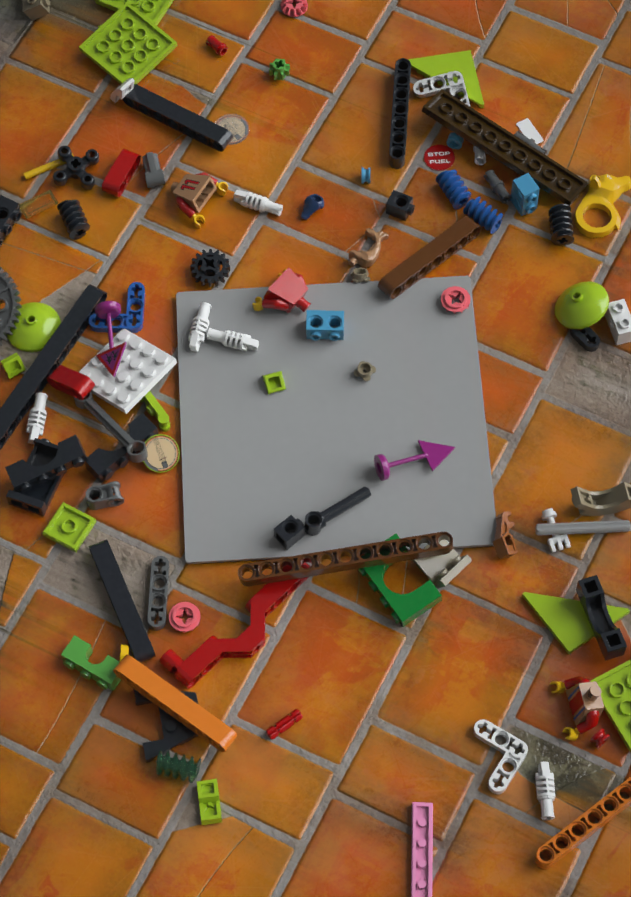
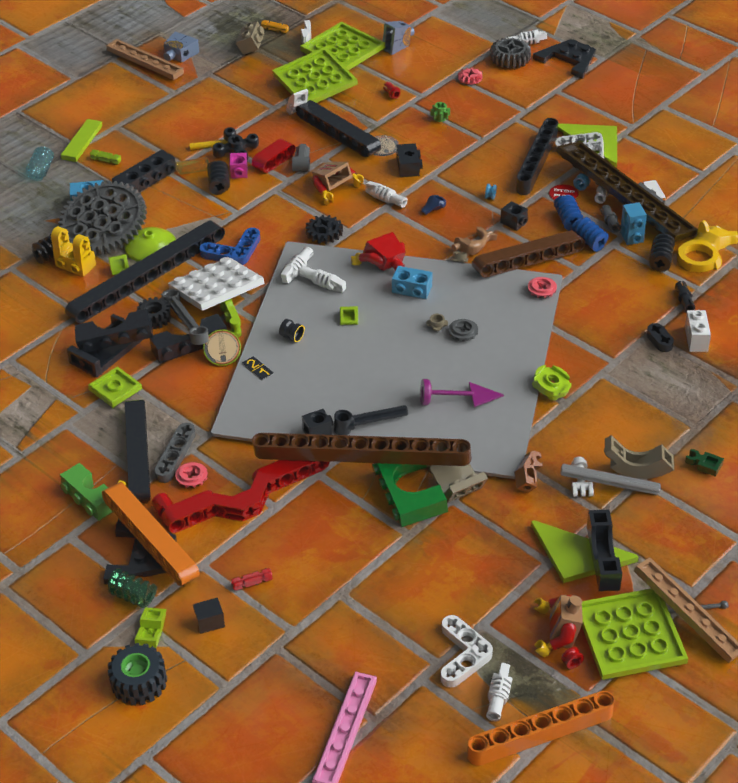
camera: 15 degrees right, 20 degrees down
white hinge [26,392,48,444] -> none
red beam [47,365,95,400] -> none
dark grey piece [86,481,124,510] -> none
magenta piece [95,301,127,377] -> none
lime dish [555,281,609,329] -> none
none -> black wheel [108,643,167,706]
none -> black tyre [137,297,171,329]
none -> black panel [193,597,225,634]
none -> dark pink brick [230,153,248,178]
none -> black sticker [242,356,274,380]
none -> black wheel [279,318,305,342]
none -> black brick [396,143,423,177]
none -> dark grey gear [449,319,478,341]
none -> lime plate [532,365,571,401]
none -> black pin [675,281,695,313]

